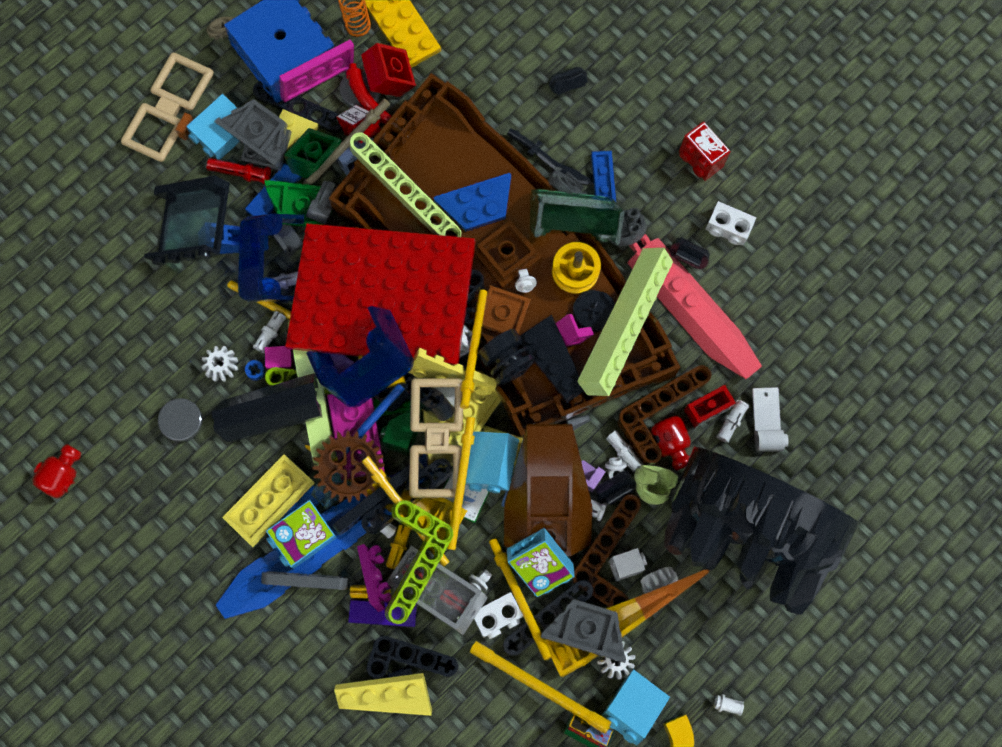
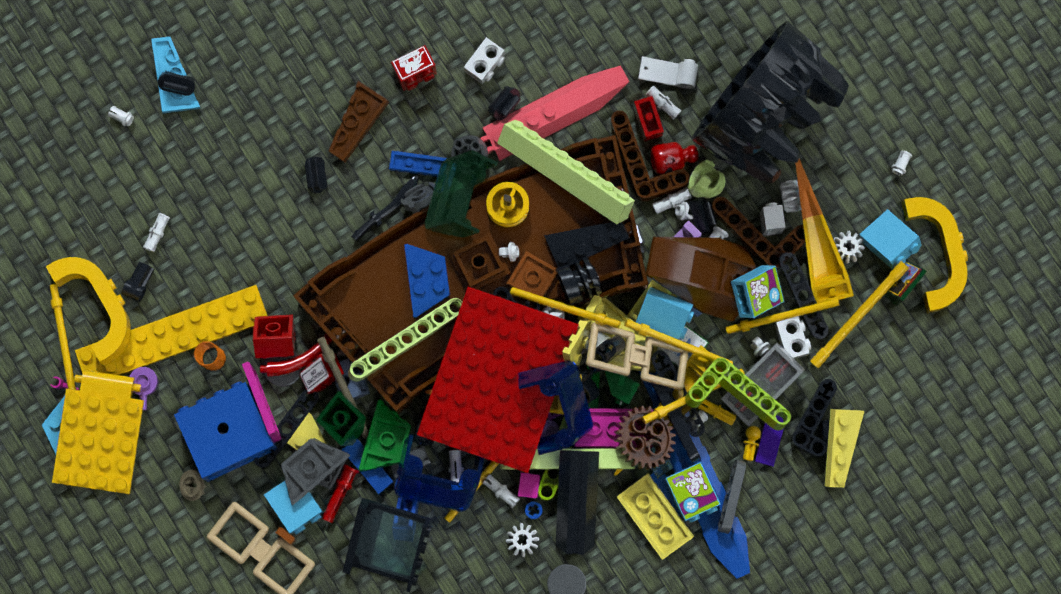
camera: 75 degrees left, 5 degrees up
dark grey piece [306,181,338,225] -> none
blue bar [346,383,405,455] -> none
magenta plate [357,544,392,612] -> none
dark grey wing [541,599,626,663] -> none
dark pink panel [556,314,594,346] -> none
black tile [573,290,615,332] -> none
none -> reddish brown wing [329,81,389,163]

